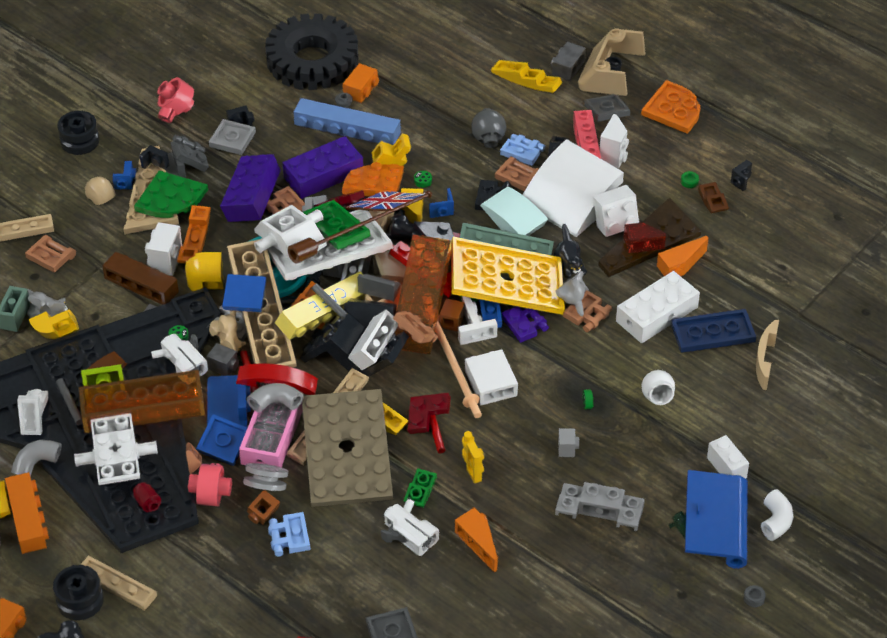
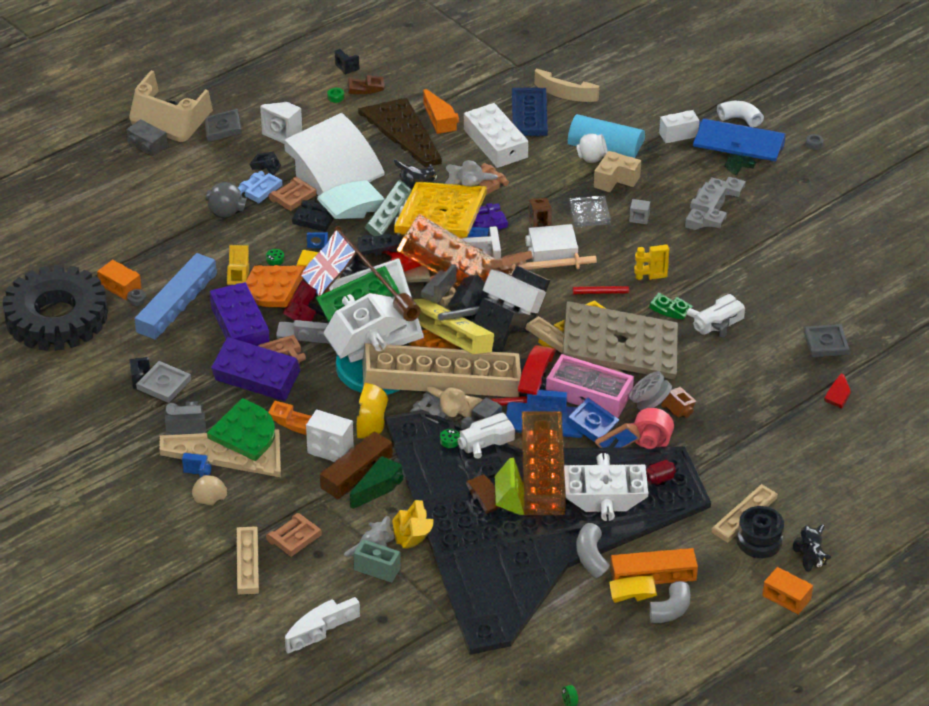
camera: 80 degrees left, 5 degrees down
white bracket [17,389,48,435] -> none
dark grey bar [56,378,83,425] -> none
black wheel [57,110,99,155] -> none
black bracket [140,145,170,170] -> none
coral piece [157,77,194,123] -> none
blue tile [222,274,266,312] -> none
light grey cylinder [247,383,304,413] -> none
light blue plate [268,512,310,557] -> none
dark red plate [407,393,451,434] -> none
orange slope [455,507,498,572] -> none
yellow slope [491,60,562,93] -> none
coral brick [573,110,601,159] -> none
green tile [583,389,593,409] -> none
white brick [593,185,639,237] -> none
clear red slope [623,222,666,253] -> none
orange plate [641,80,700,134] -> none
none -> dark green slope [350,456,404,509]
none -> reddish brown torso [529,198,552,228]
none -> medium azure brick [568,114,645,158]
none -> clear plate [569,196,611,227]
none -> tan brick [594,151,641,192]

